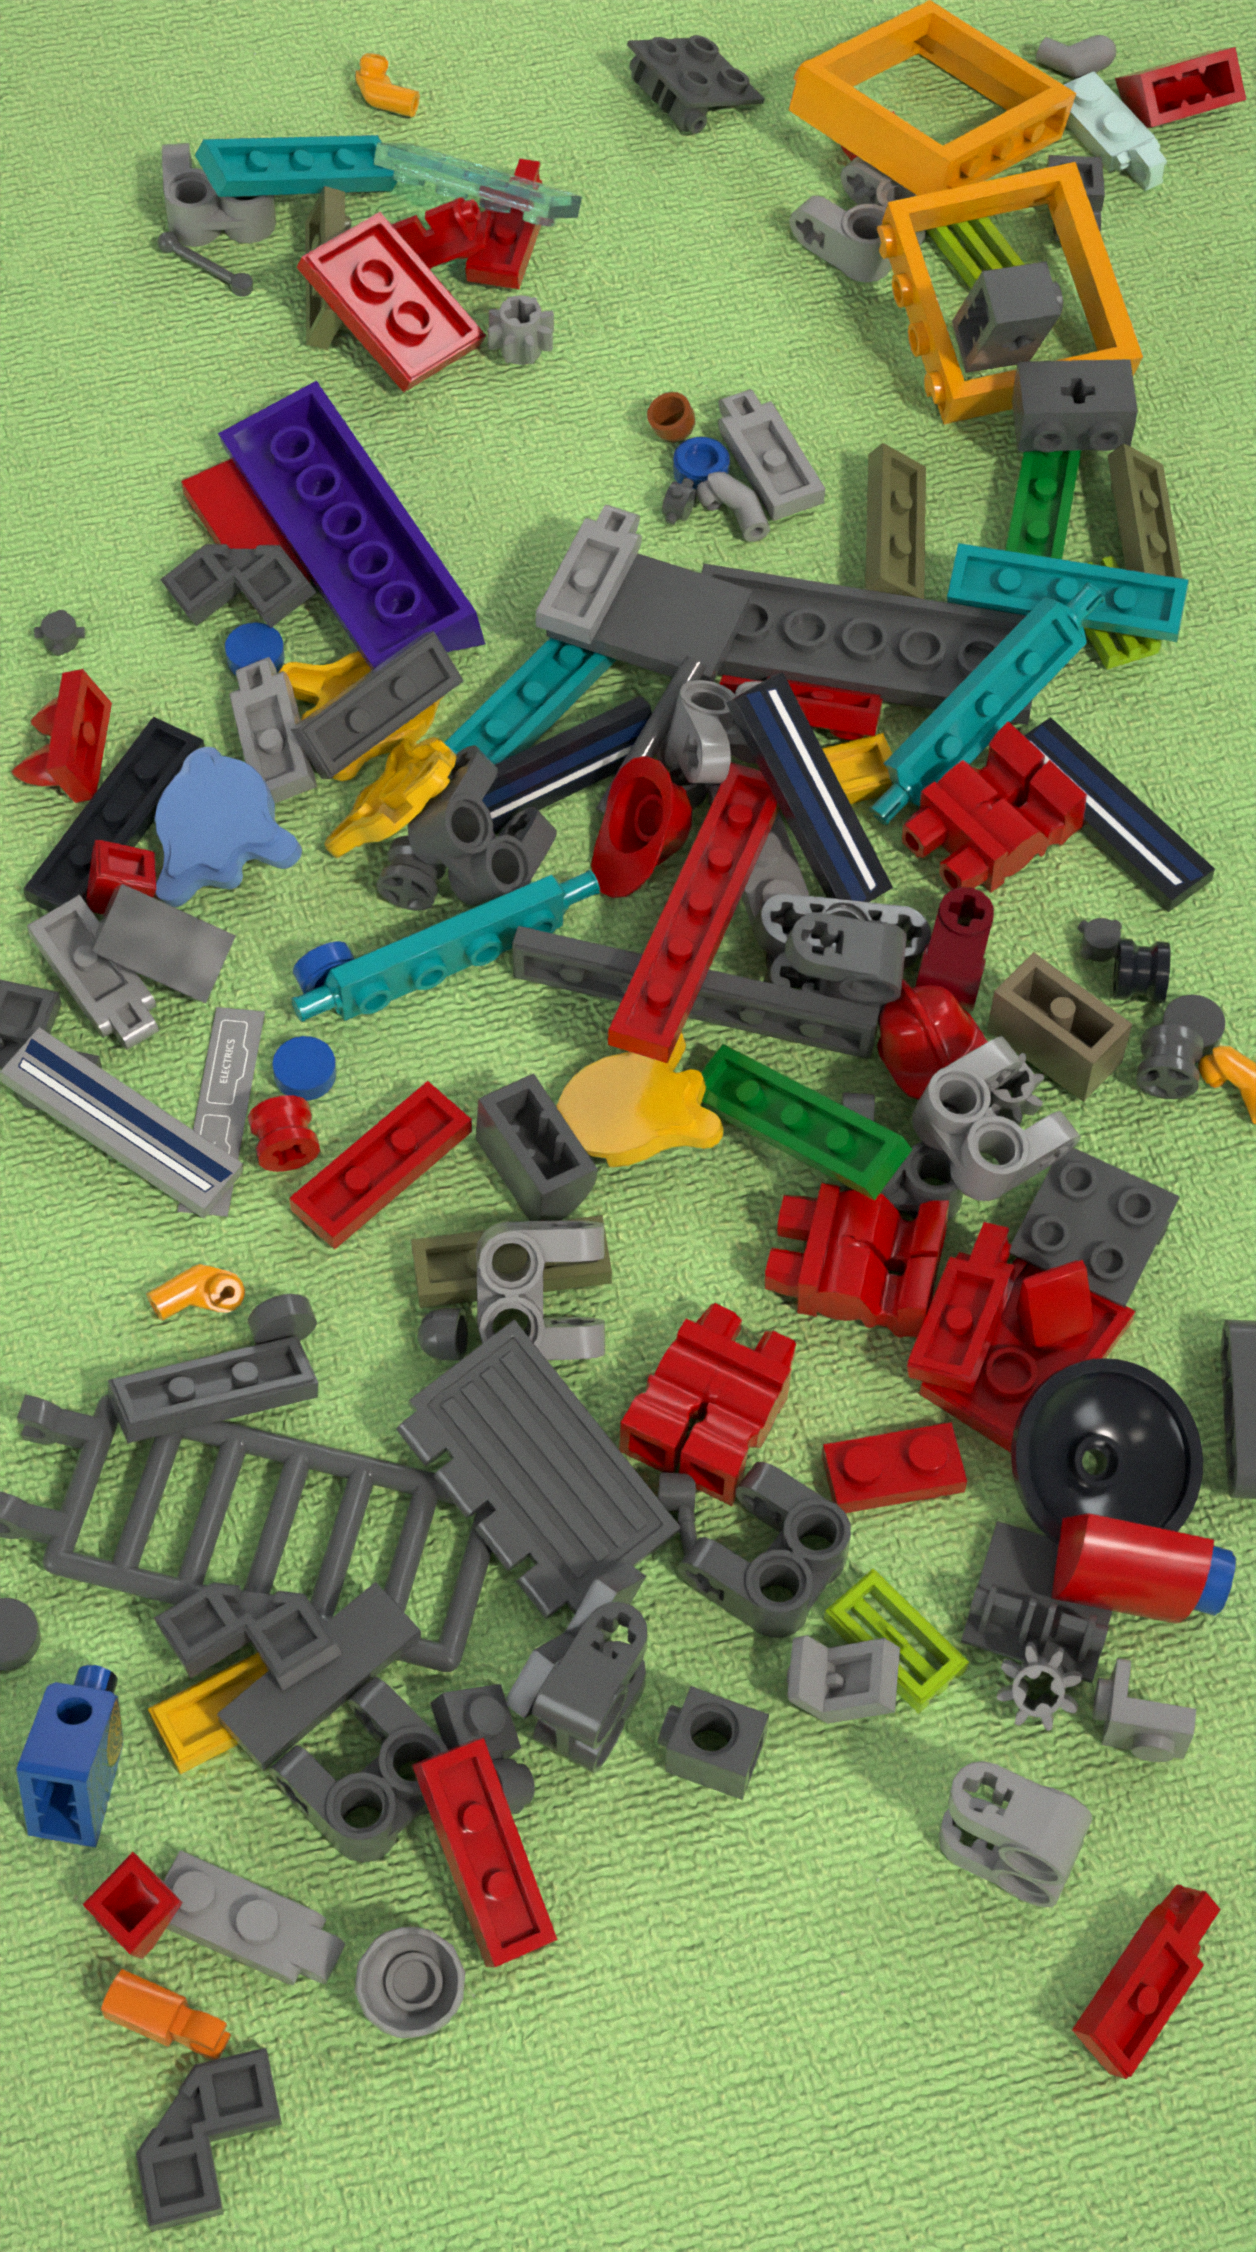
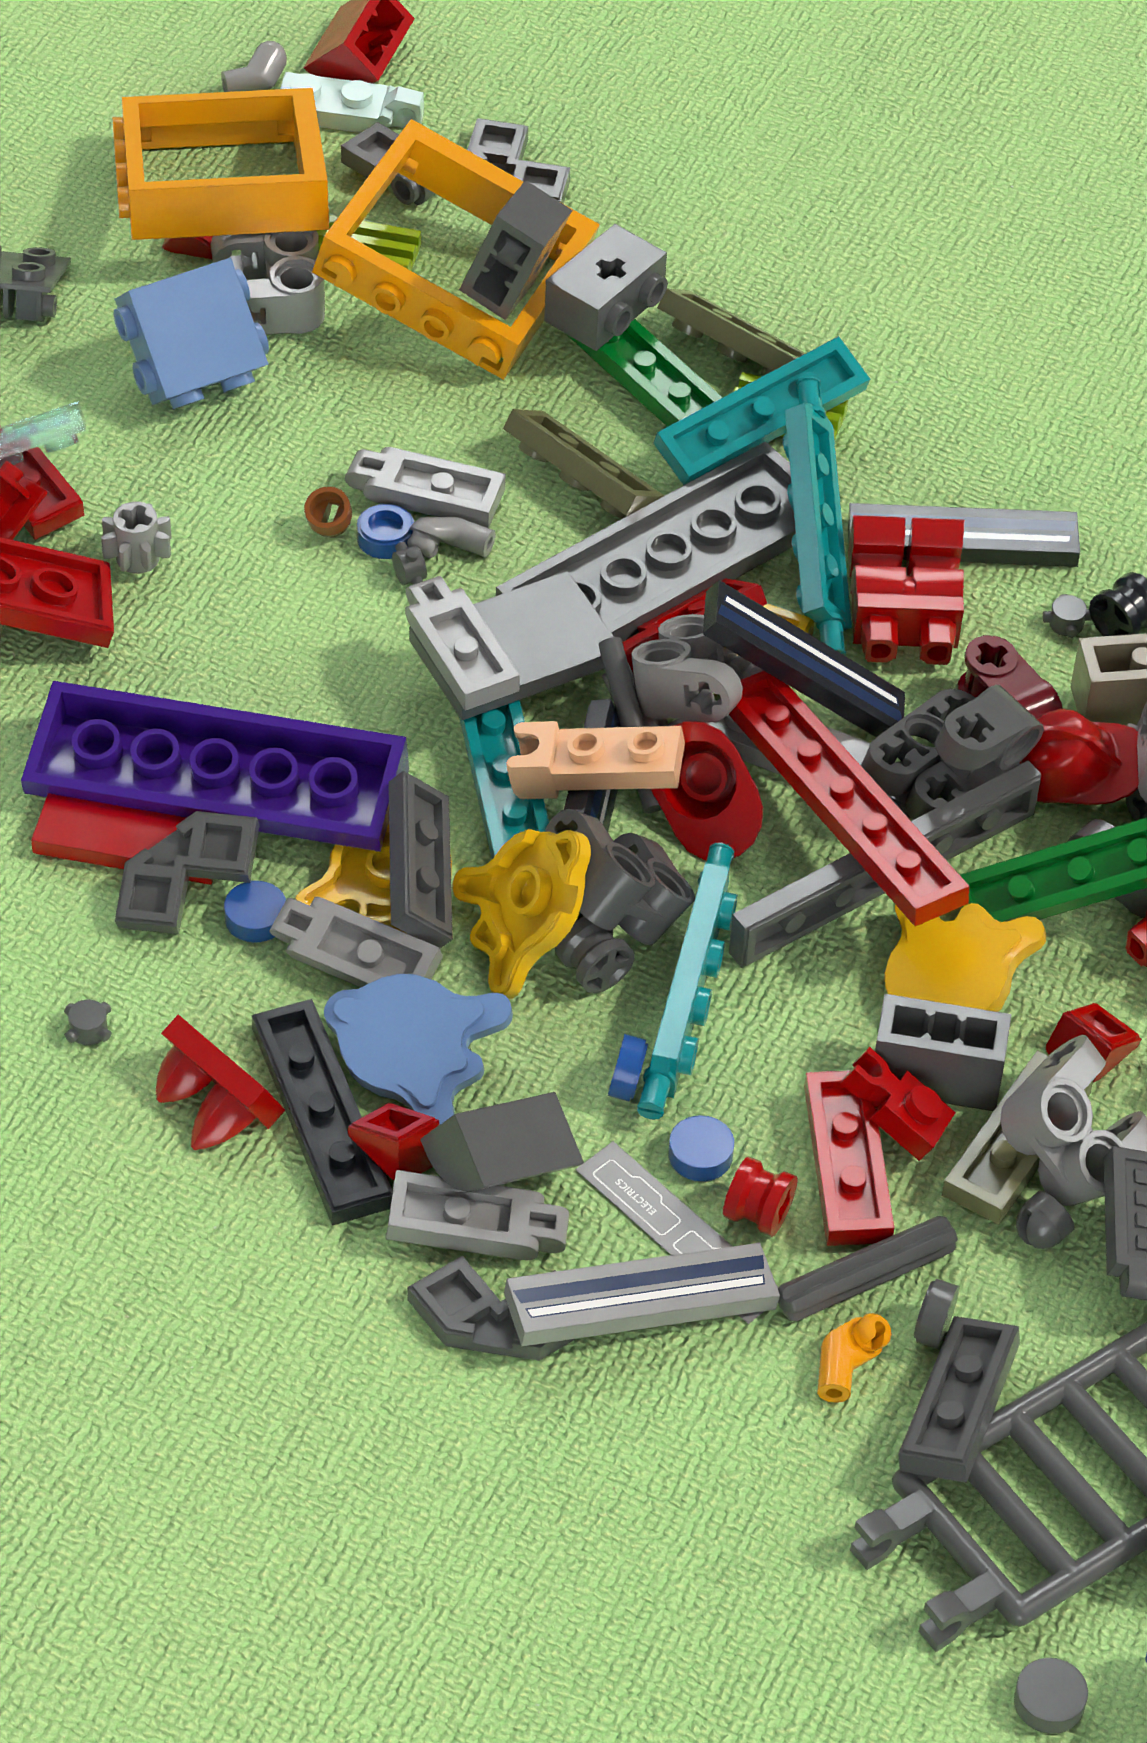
camera: 50 degrees left, 10 degrees down
none -> medium blue brick [113,257,269,410]
none -> tile [467,118,570,204]
none -> light nougat plate [507,721,685,799]
none -> dark grey axle [778,1216,958,1321]
none -> red plate [840,1047,956,1161]
none -> red slope [1045,1003,1142,1083]

